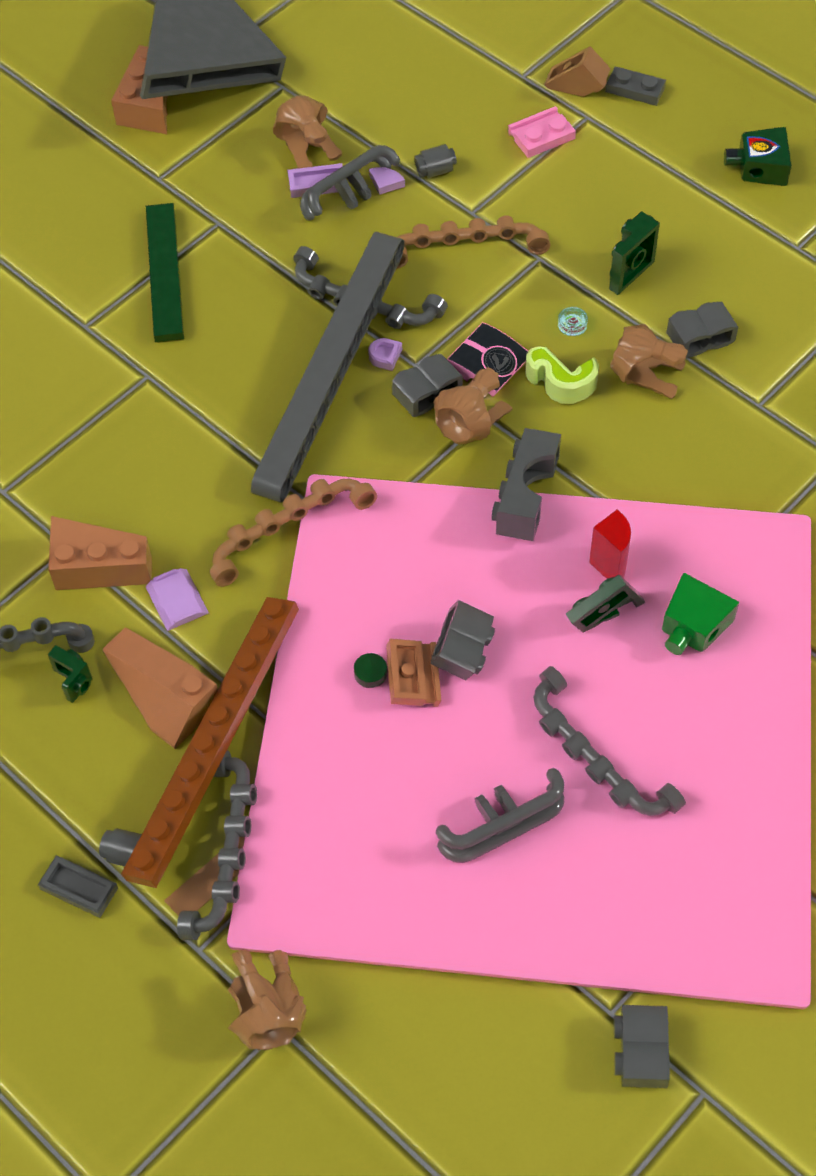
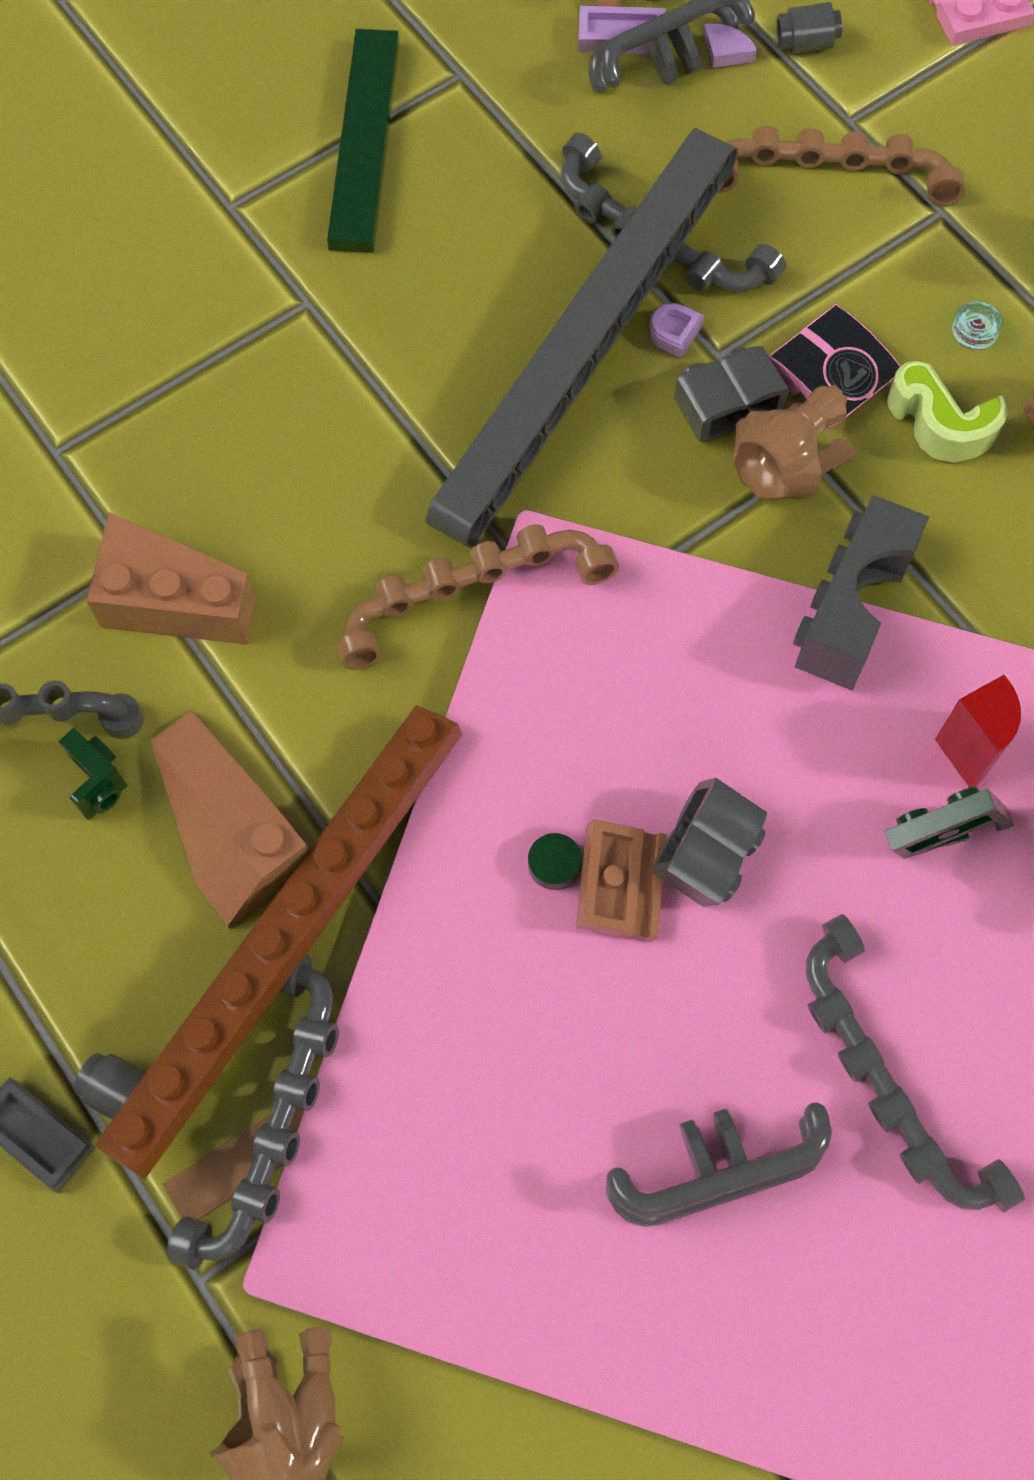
camera: 10 degrees right, 10 degrees up
lavender piece [146,568,209,631] -> none

